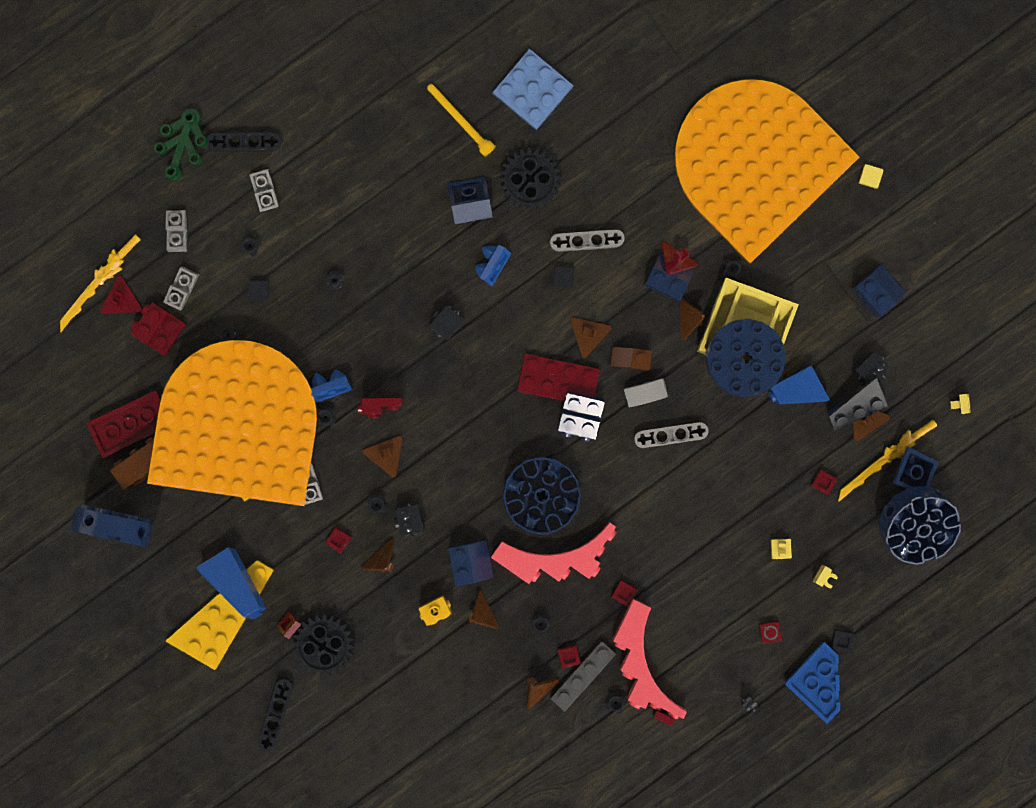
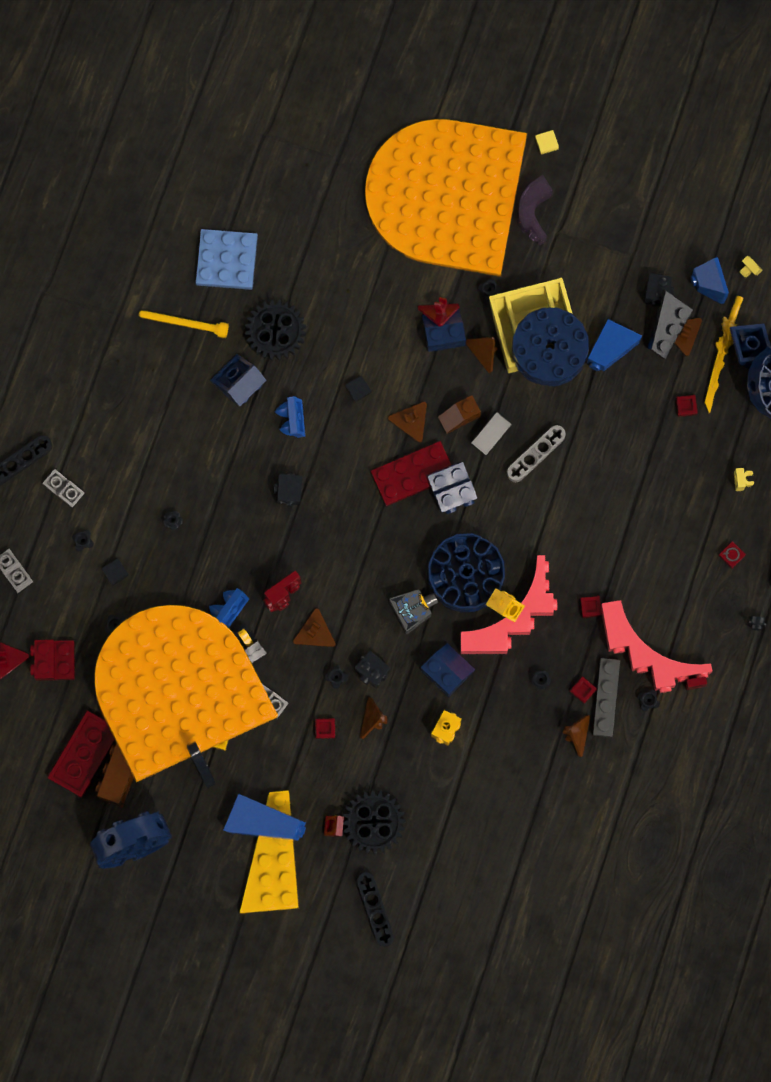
camera: 30 degrees left, 10 degrees down
light grey slope [164,266,199,311] -> none
reddish brown piece [468,590,499,629] -> none
light grey beam [550,230,625,252] -> none
light yellow tile [770,539,792,559] -> none
dark blue slope [852,264,906,318] -> none
none -> black beam [186,741,216,788]
none -> piece [238,629,267,663]
none -> dark grey torso [389,590,438,634]
none -> yellow head [486,588,525,622]
none -> clear purple arch [518,175,553,245]
none -> blue slope [690,257,729,304]

